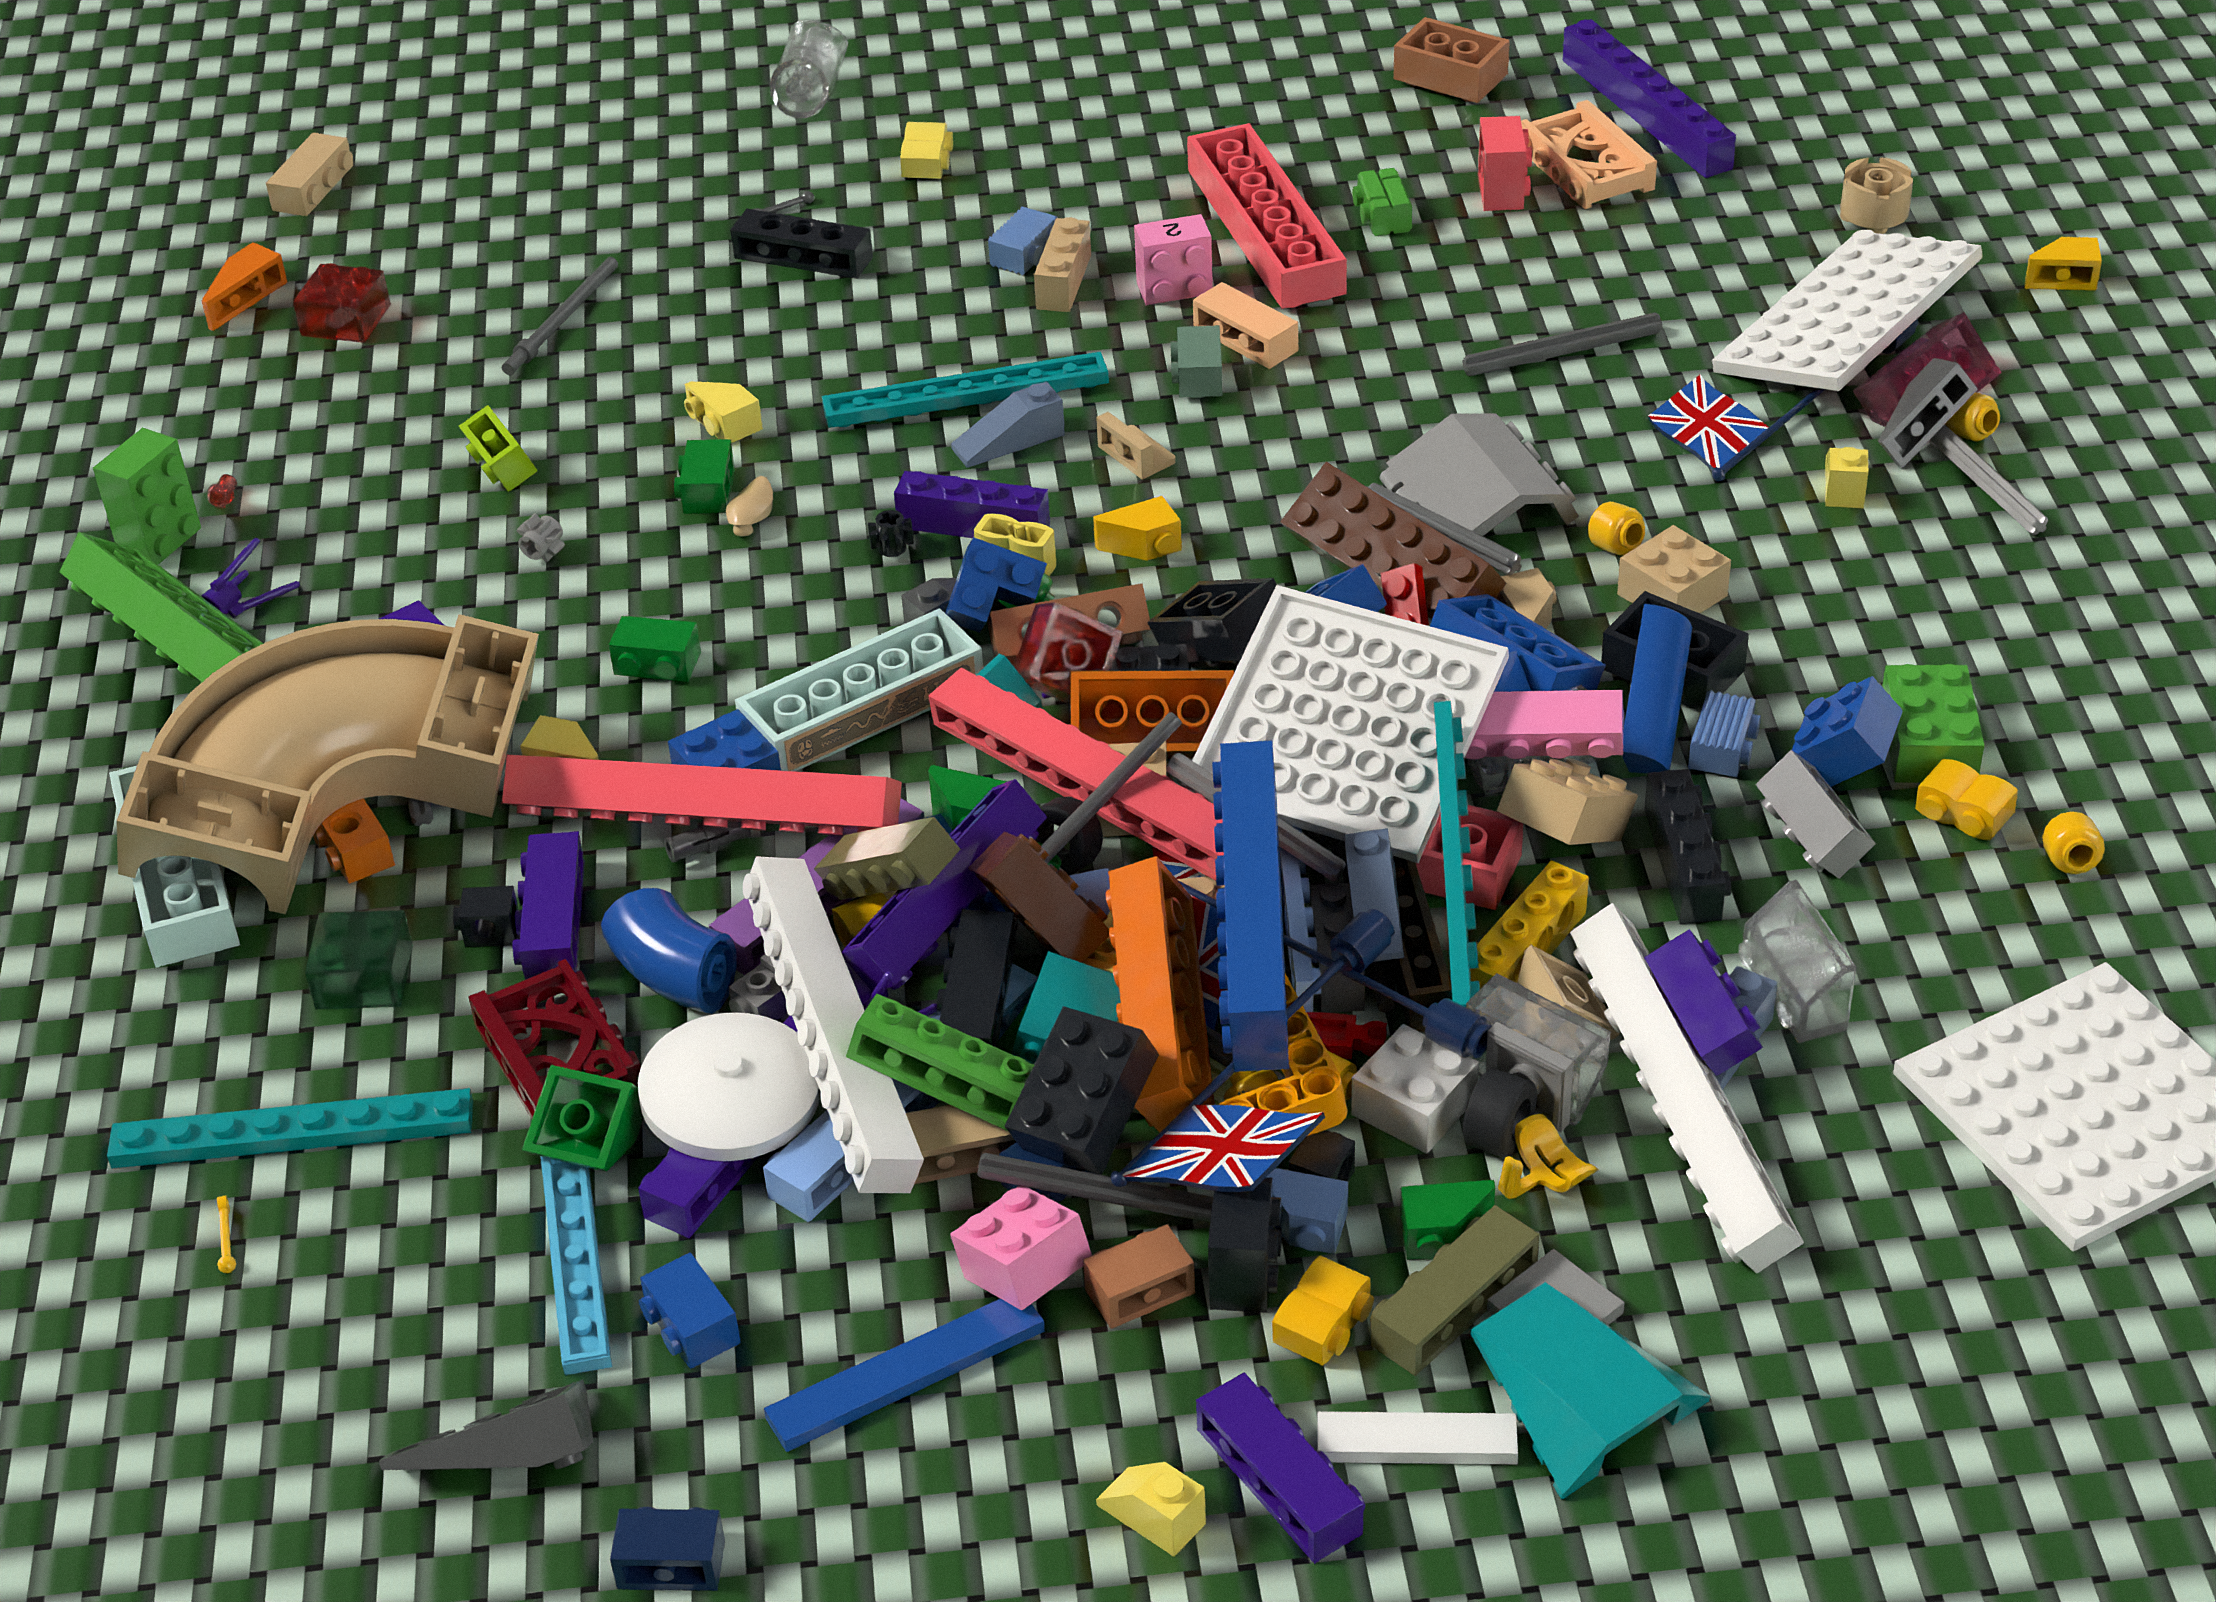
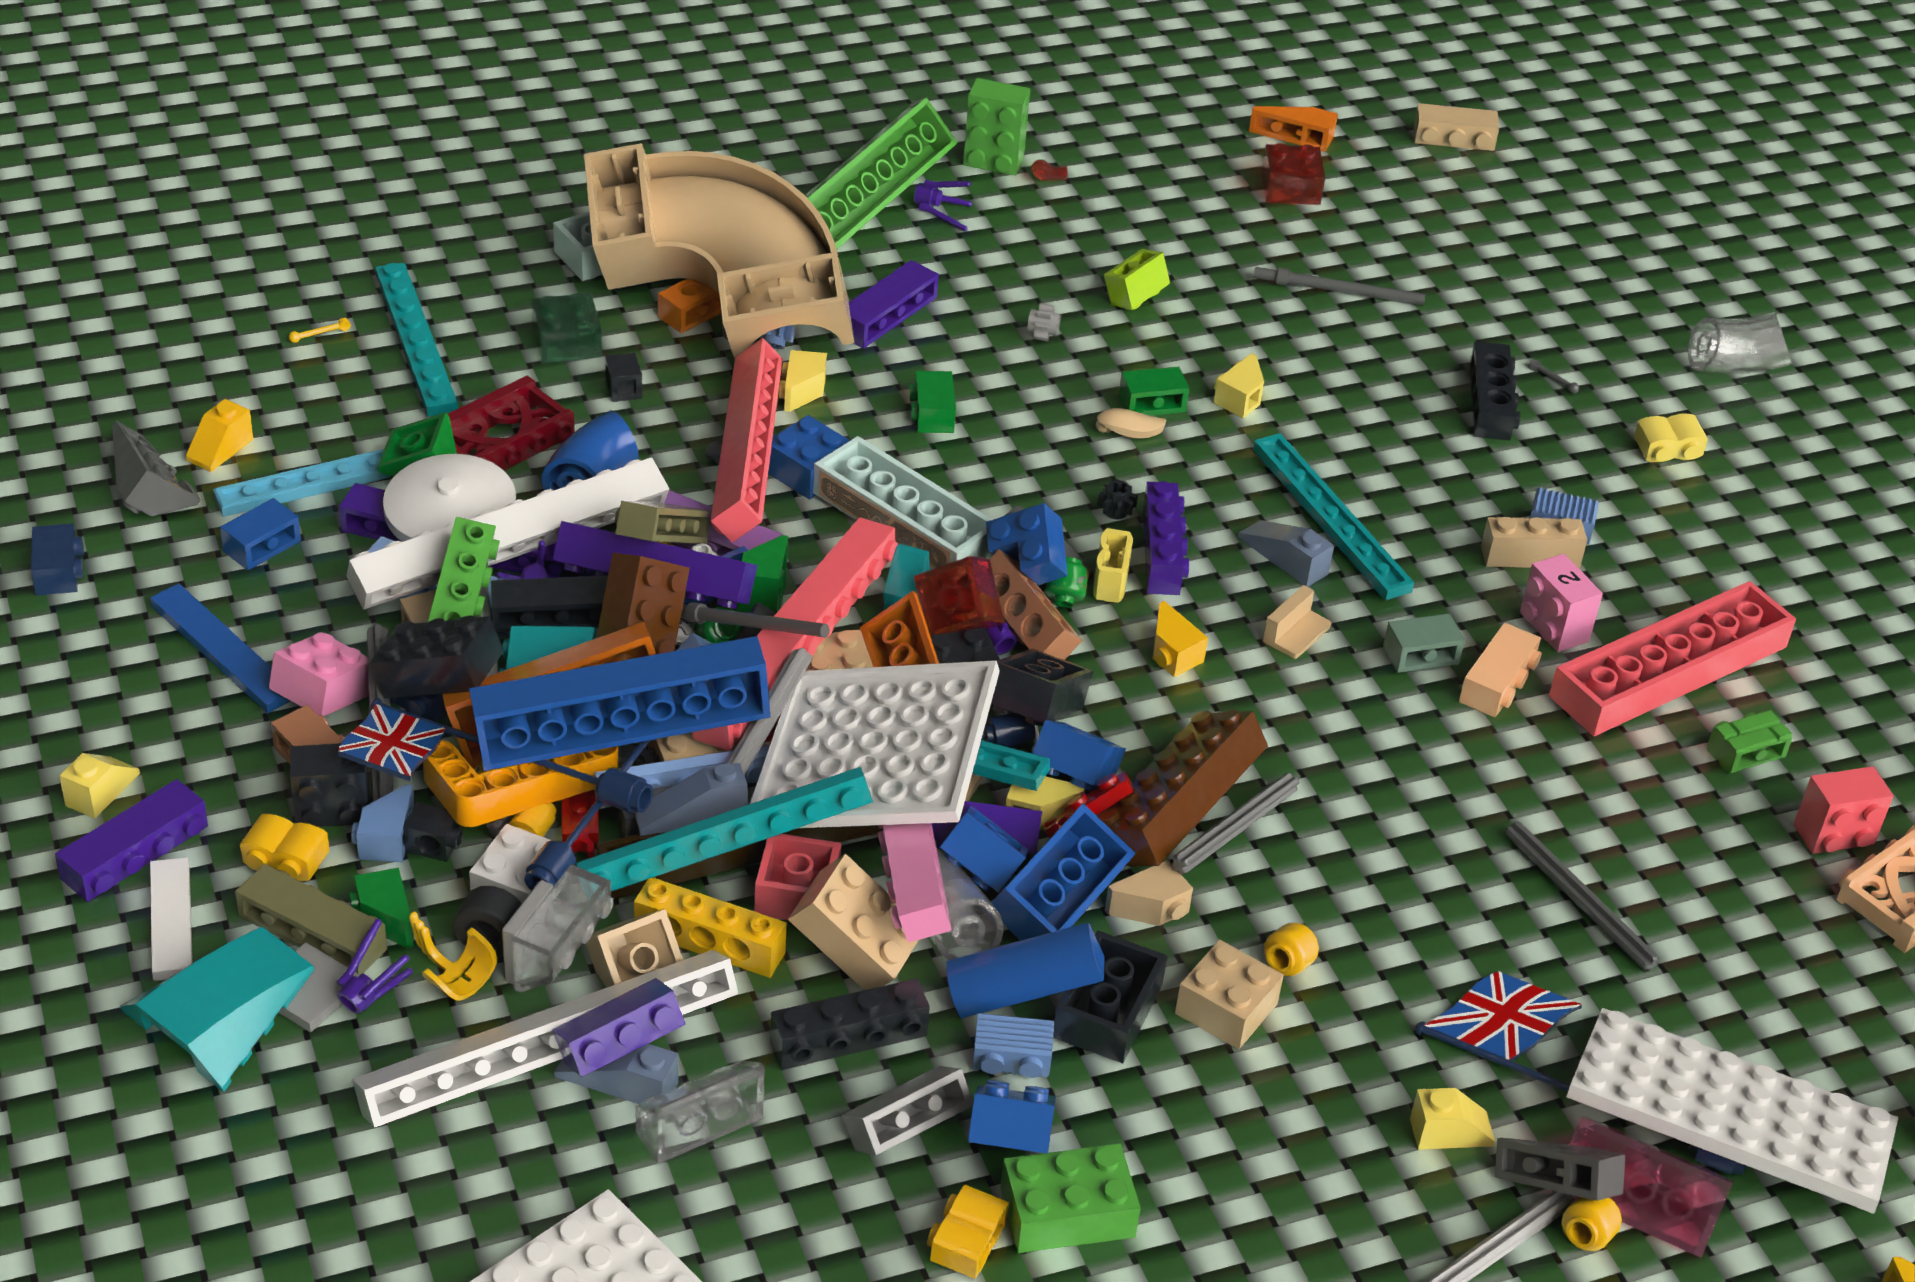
camera: 70 degrees right, 0 degrees up
dark purple brick [512,831,585,980] -> none
light grey hinge [1380,413,1579,536] -> none
none -> yellow slope [186,399,253,472]
none -> dark purple plant [336,919,413,1015]

